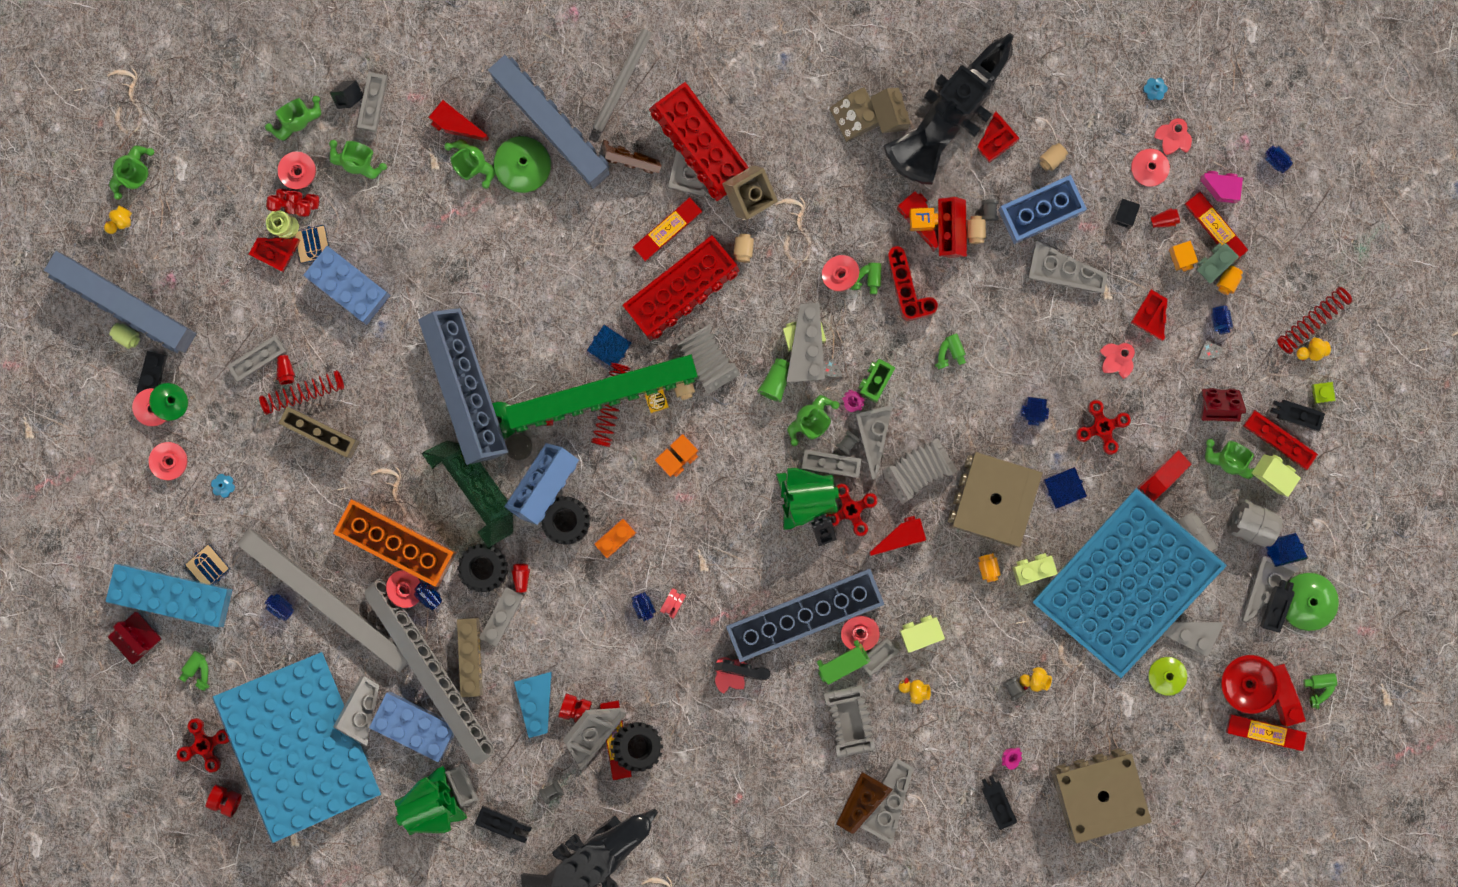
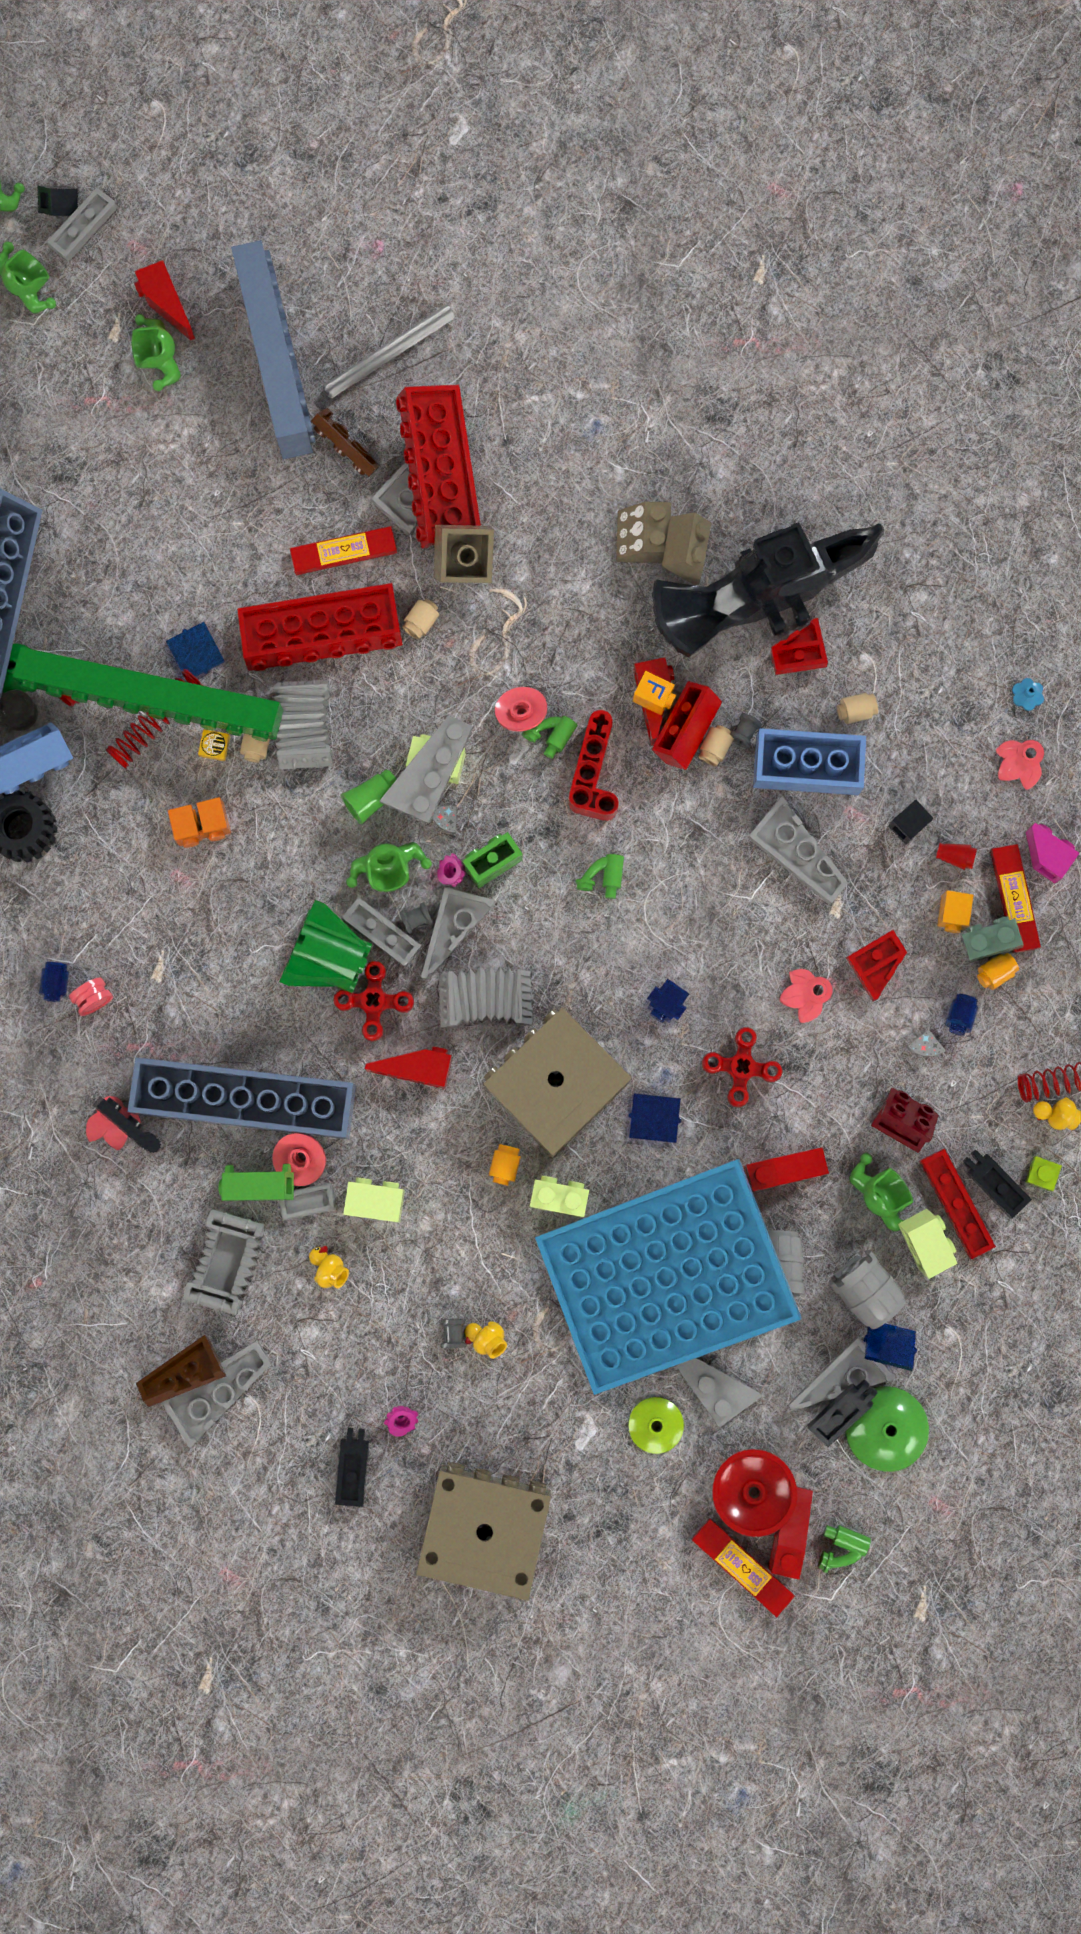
camera: 20 degrees right, 5 degrees down
bright green dish [494,136,551,193] -> none
orange brick [594,519,637,559] -> none
black hinge [811,514,837,546] -> none
coral dish [1131,149,1170,187] -> none

